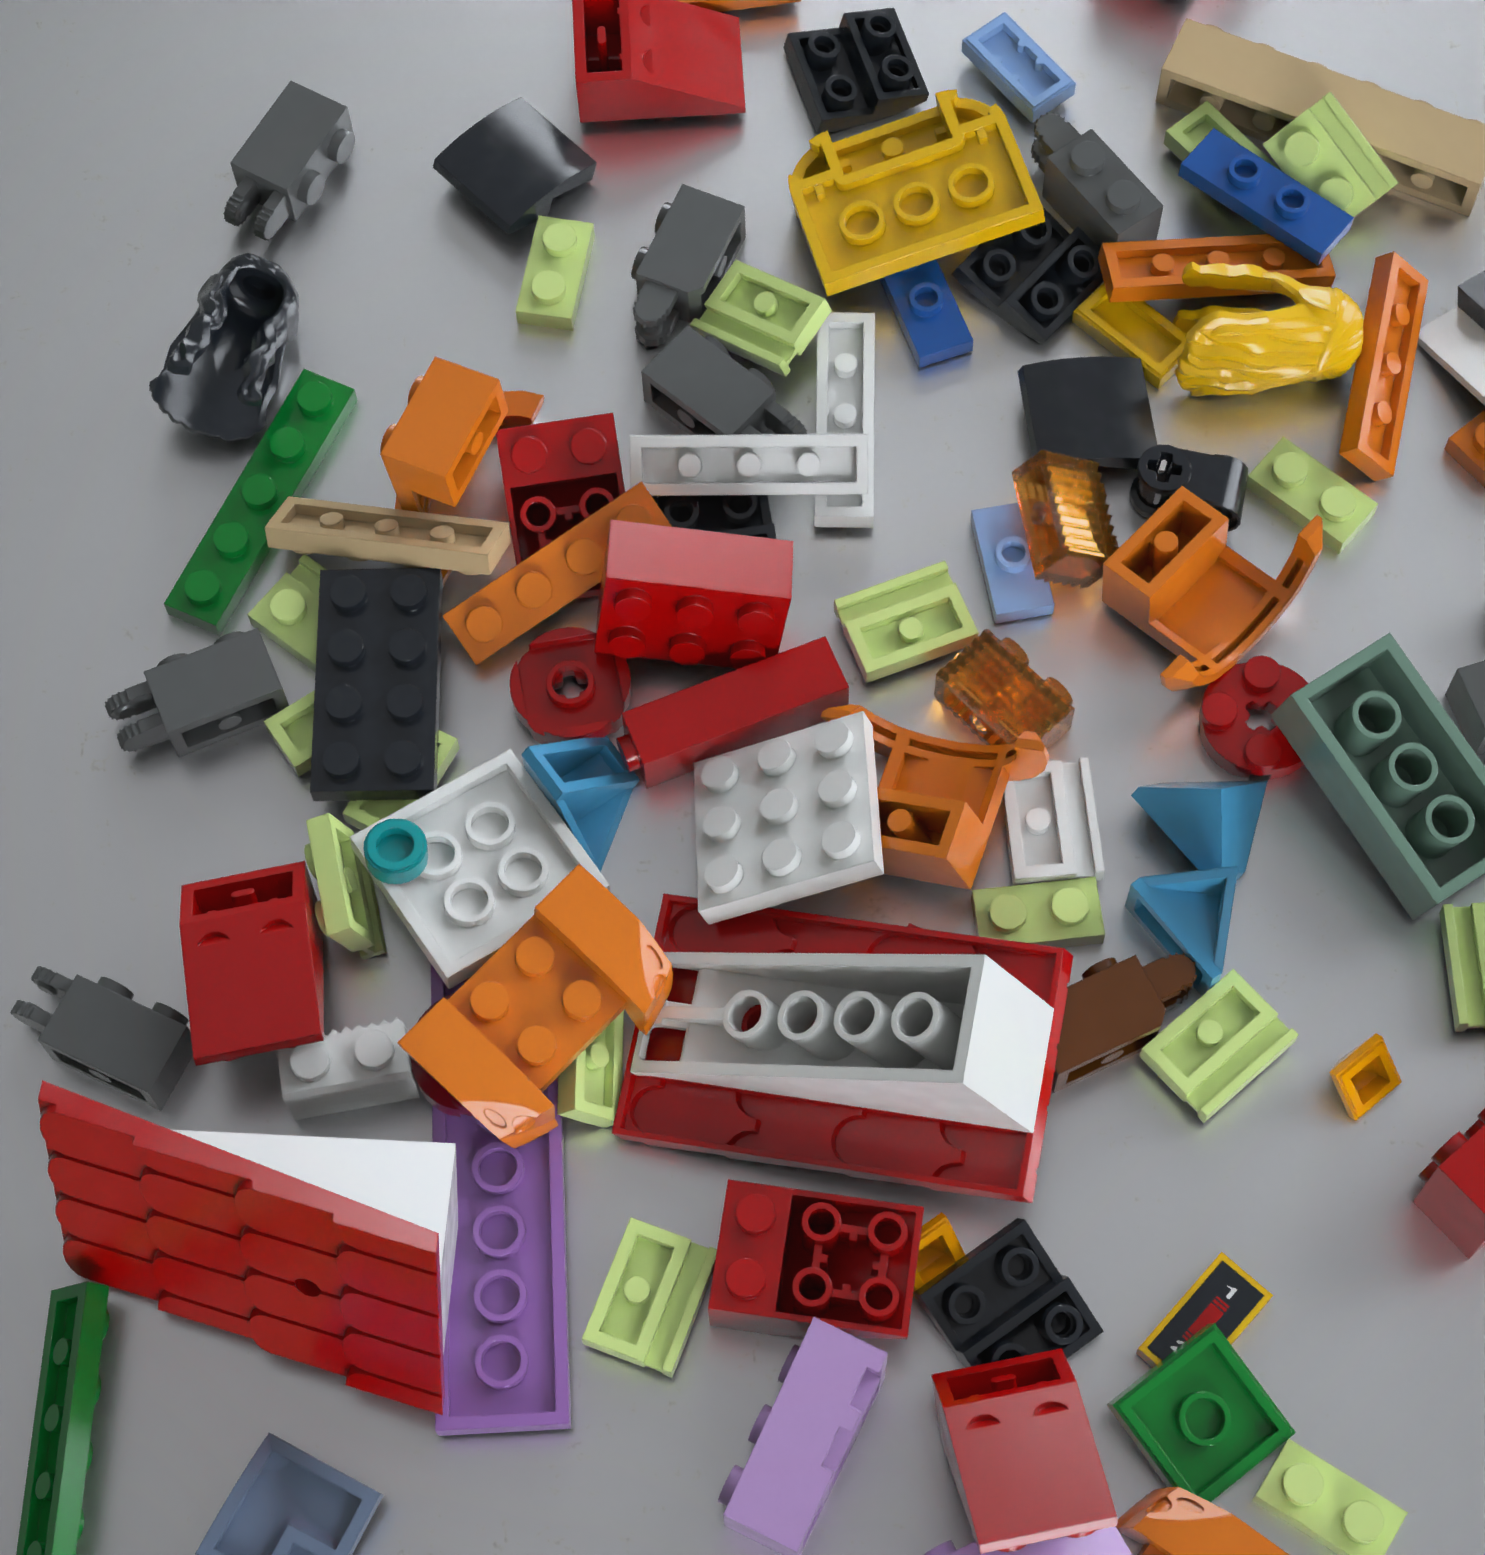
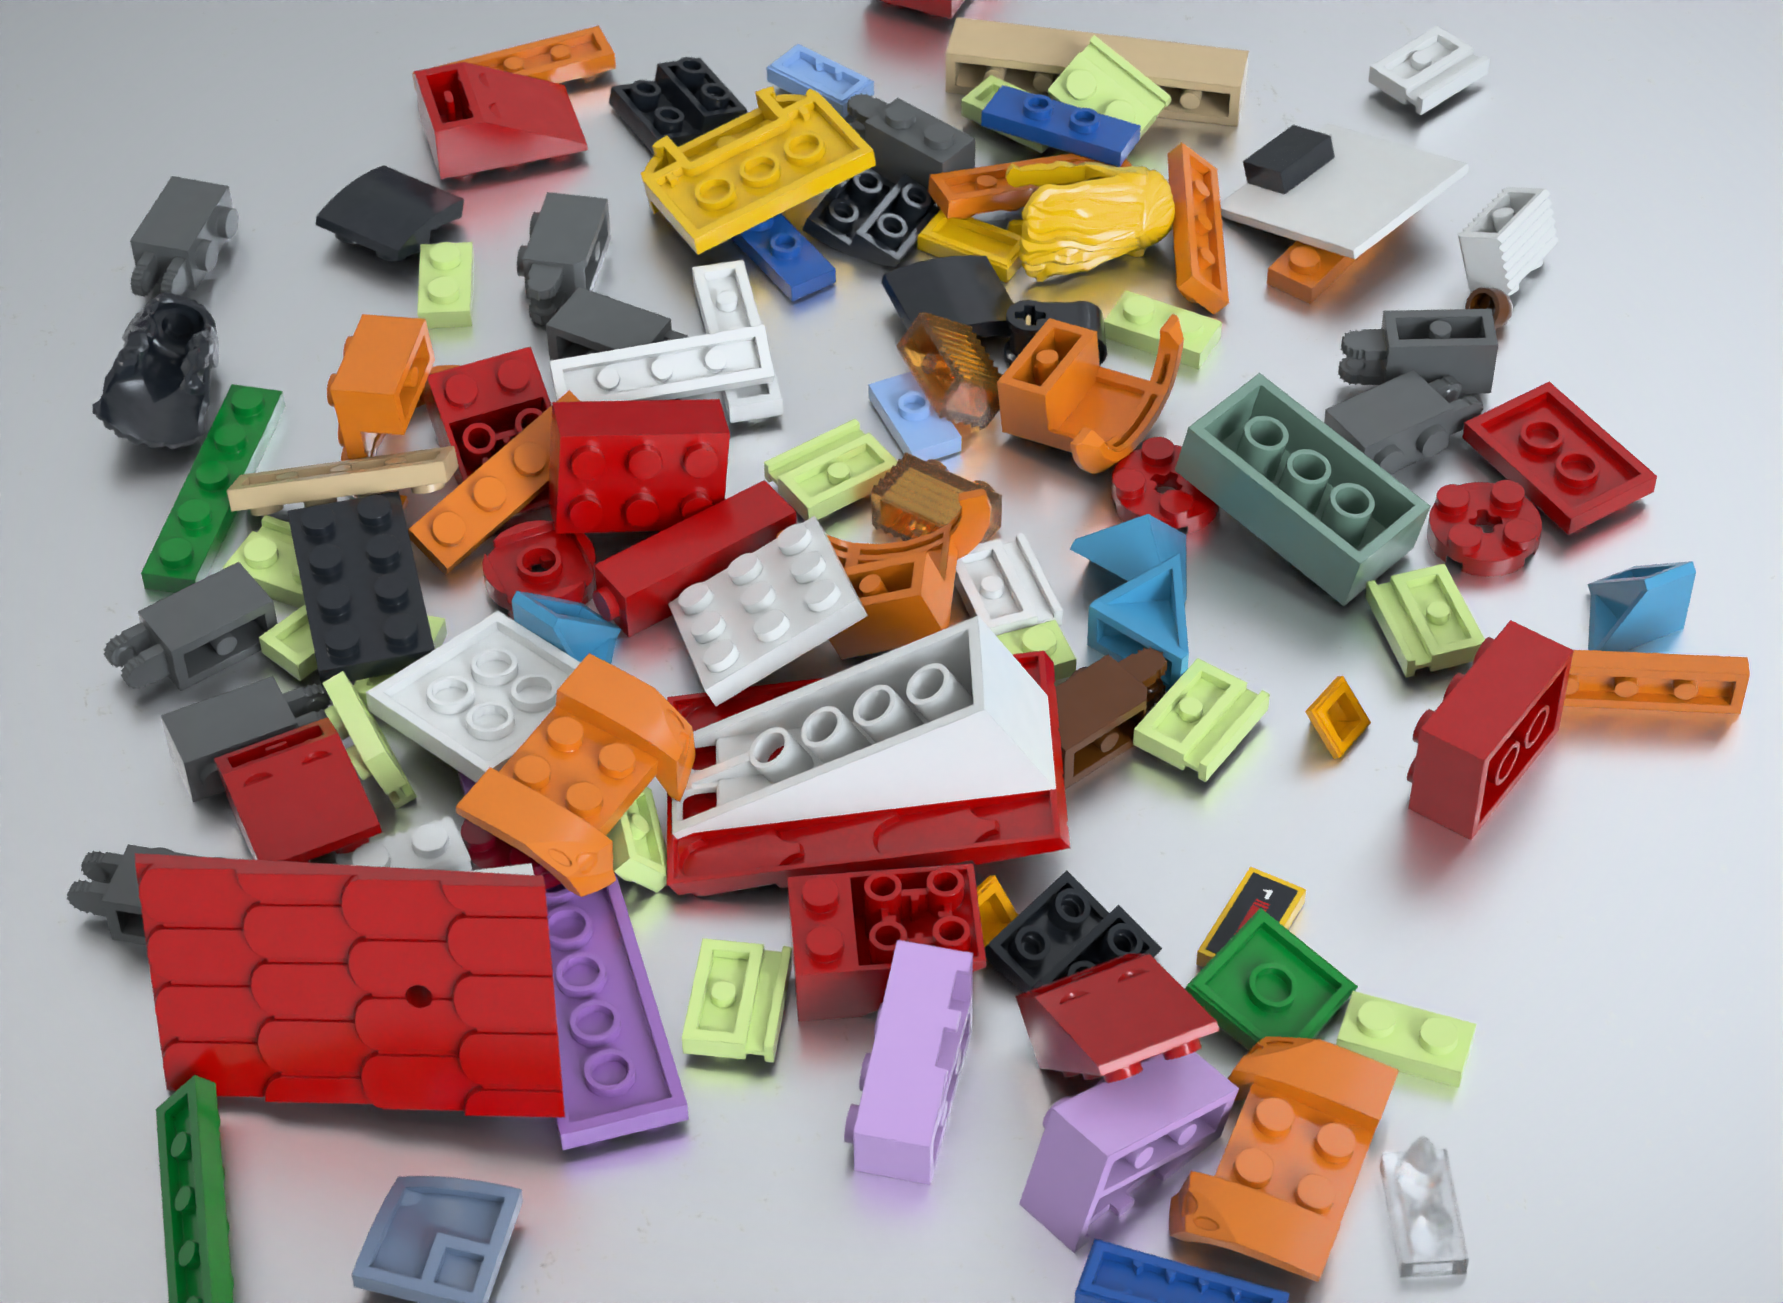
camera: 15 degrees left, 20 degrees down
teal tile [363,819,428,884] -> none
yellowish green plate [690,259,832,377] -> none
none -> dark grey hinge [161,676,331,802]

